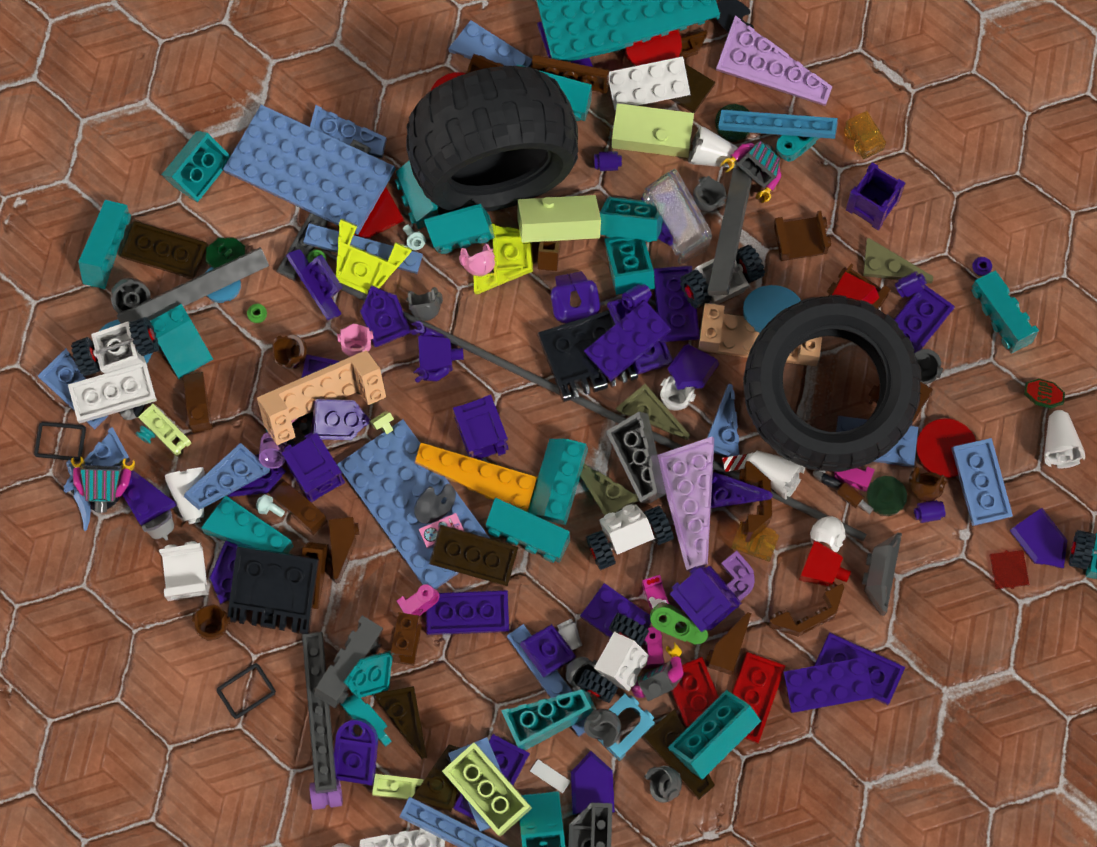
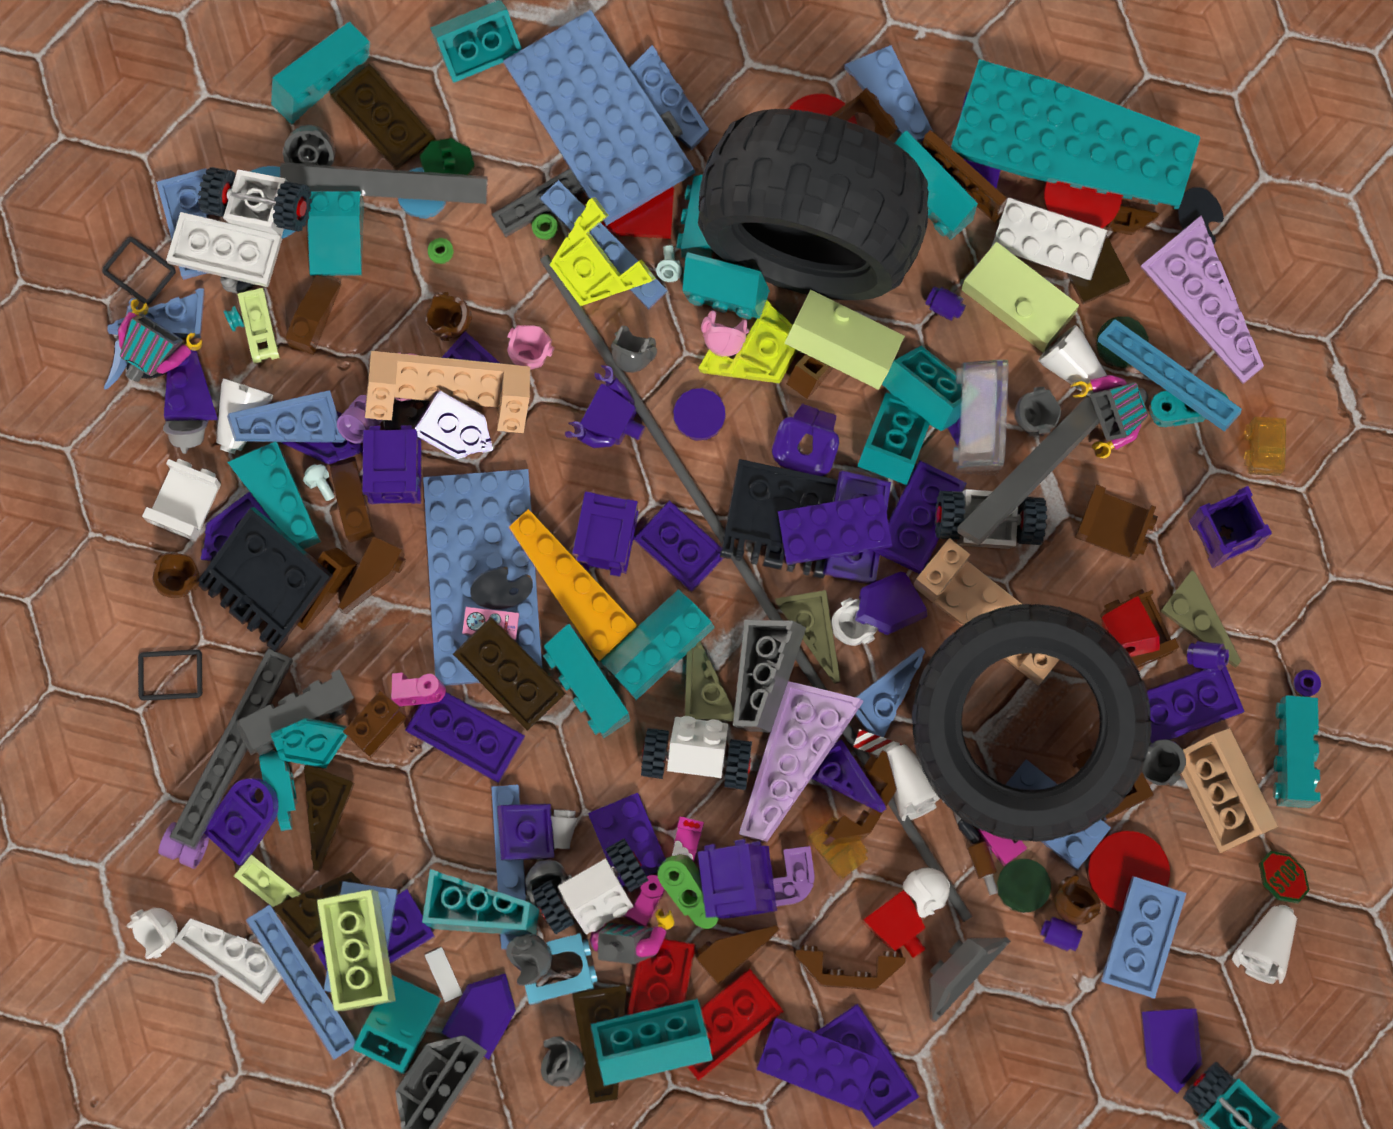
camera: 30 degrees right, 5 degrees up
dark purple bracket [286,249,343,320] -> none
dark purple tile [360,286,411,347] -> none
yellowish green tile [369,411,394,435] -> none
dark purple brick [622,284,652,311] -> none
dark azure tile [743,285,801,333] -> none
clear red piece [989,550,1030,590] -> none
none -> dark purple tile [633,501,724,593]
none -> dark purple tile [673,388,726,441]
none -> light nougat slope [1181,728,1278,853]

